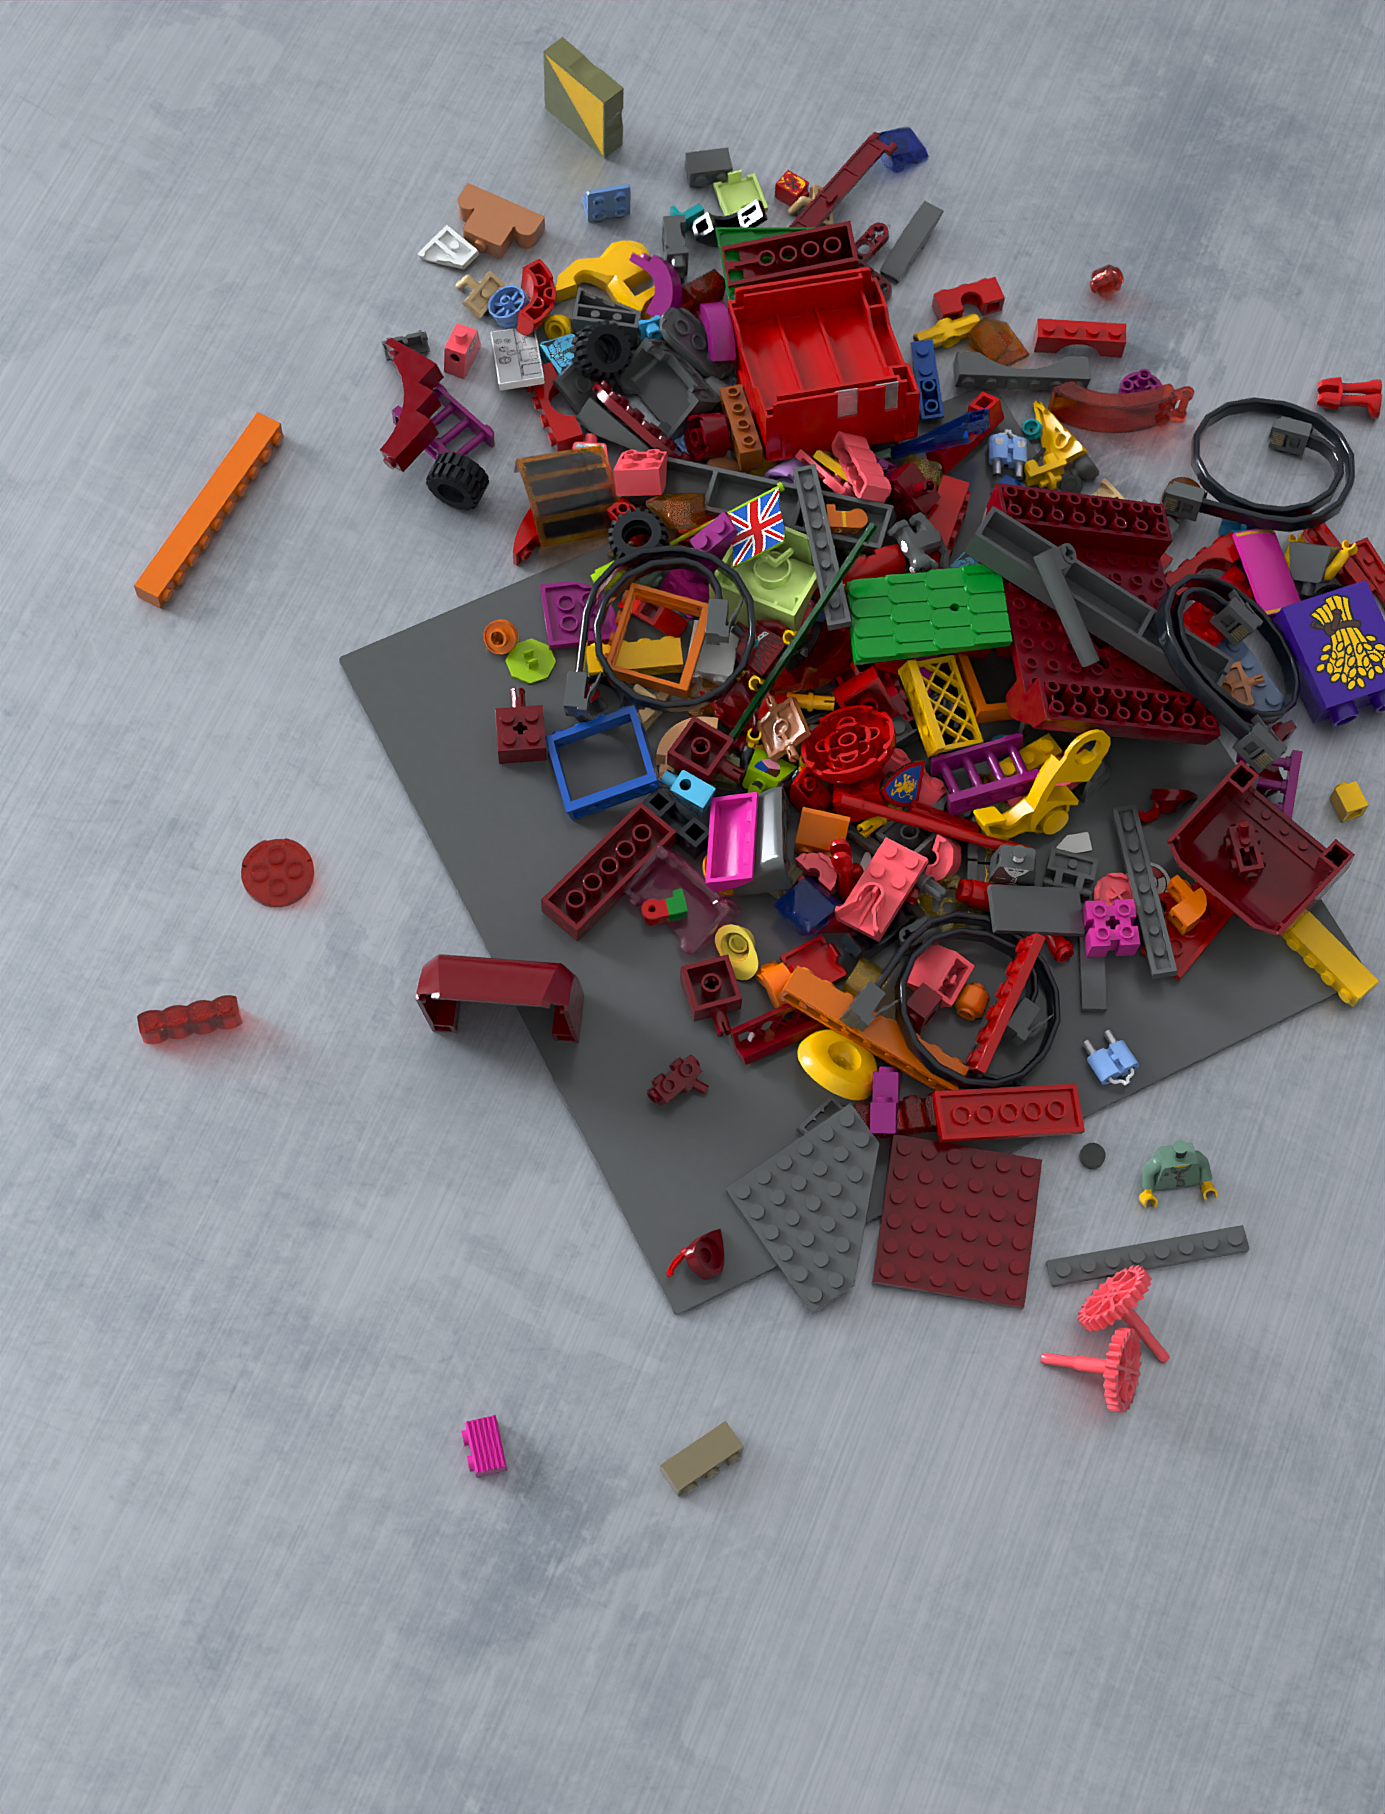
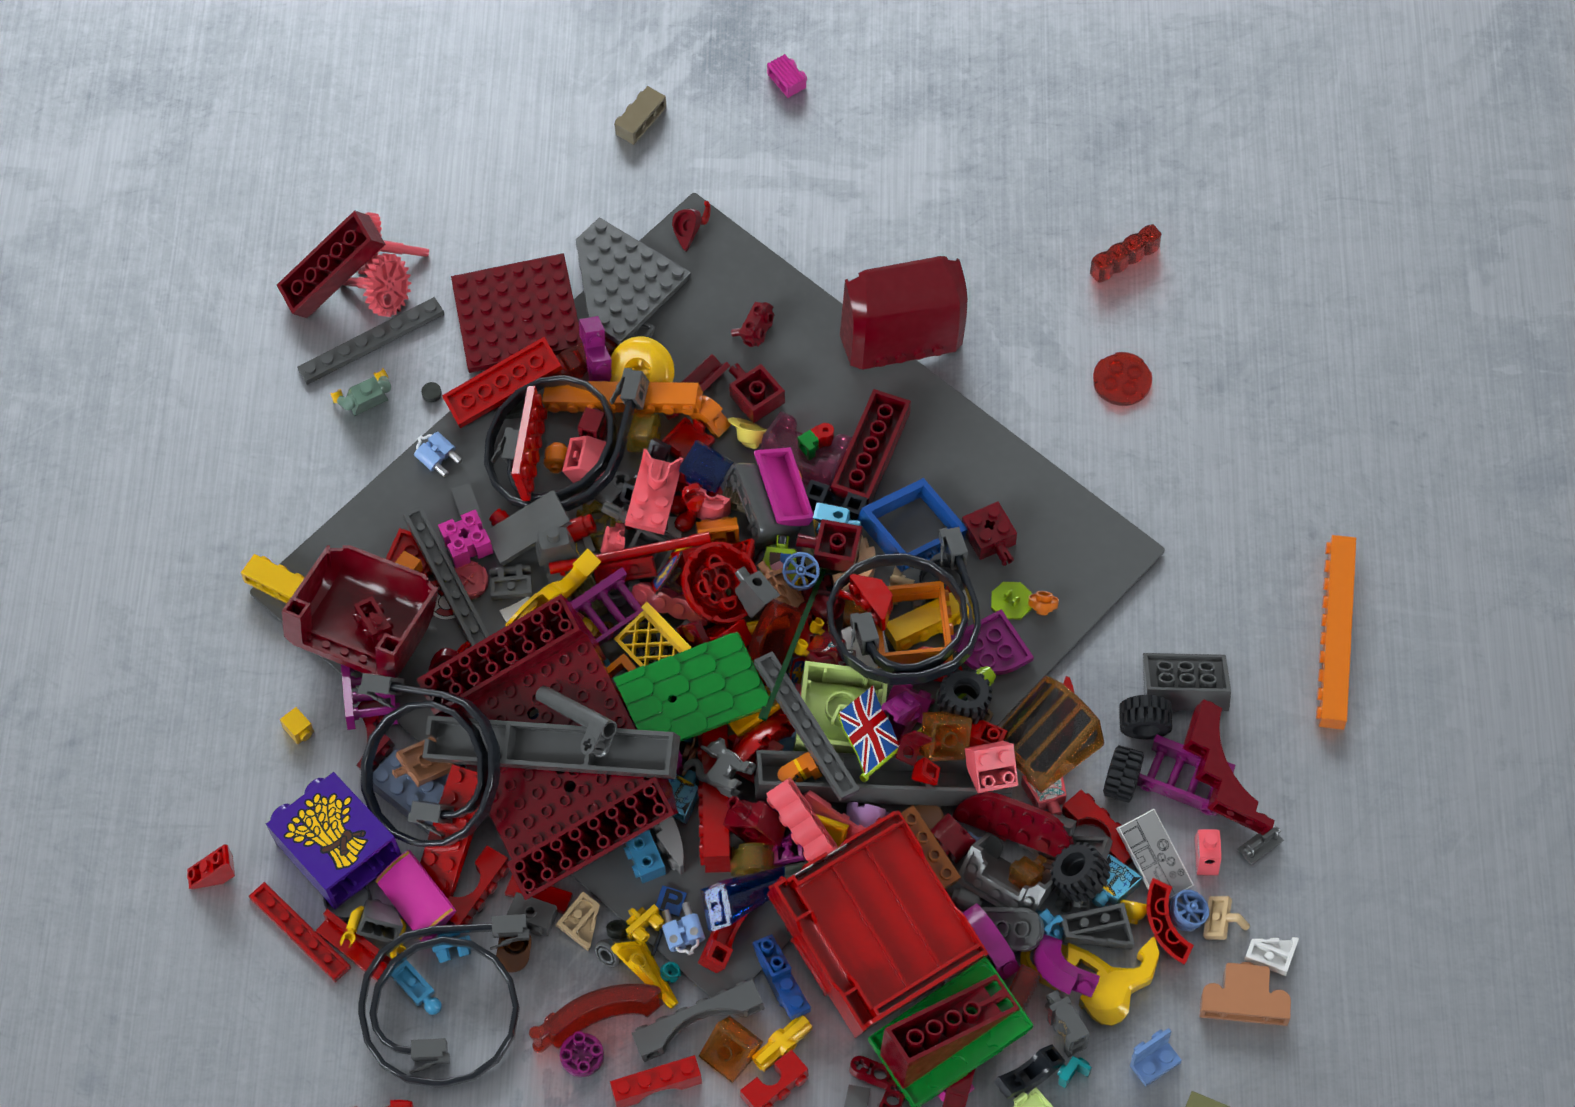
camera: 165 degrees right, 5 degrees down
none -> dark red brick [277,210,386,318]
none -> dark azure plate [391,960,442,1015]
none -> dark grey torso [734,566,780,619]
none -> medium blue wheel [782,552,820,591]
none -> red slope [848,574,893,631]
none -> dark red bracket [896,730,933,766]
none -> red slope [911,757,940,785]
none -> clear orange brick [1008,854,1047,890]
none -> black tyre [1103,745,1144,803]
none -> dark grey slope [1143,653,1231,712]

